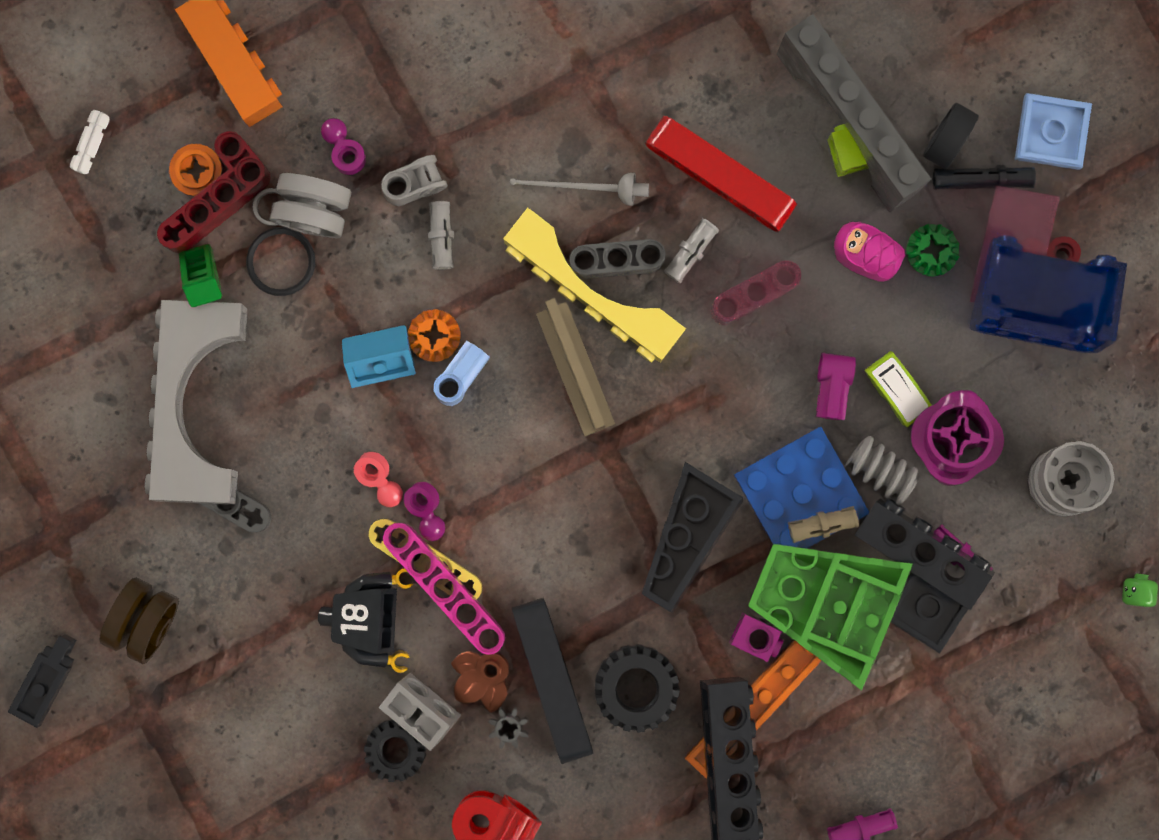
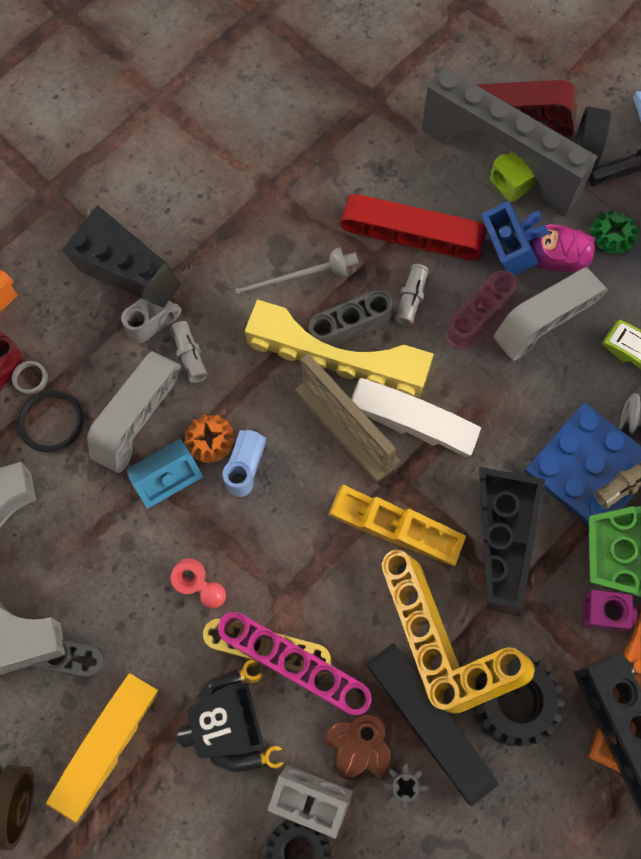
camera: 20 degrees left, 15 degrees down
light grey wheel [269,173,352,238] -> none
magenta plate [321,118,366,175] -> none
magenta plate [404,482,445,541] -> none
magenta piece [816,353,856,421] -> none
none -> yellow slope [46,673,158,824]
none -> black wedge [62,205,181,308]
none -> light grey beam [87,351,181,473]
none -> yellow slope [328,484,466,566]
none -> white slope [351,378,481,457]
none -> yellow beam [382,550,535,714]
none -> dark red beam [475,80,577,138]
none -> blue brick [481,200,549,277]
none -> light grey beam [493,267,608,361]

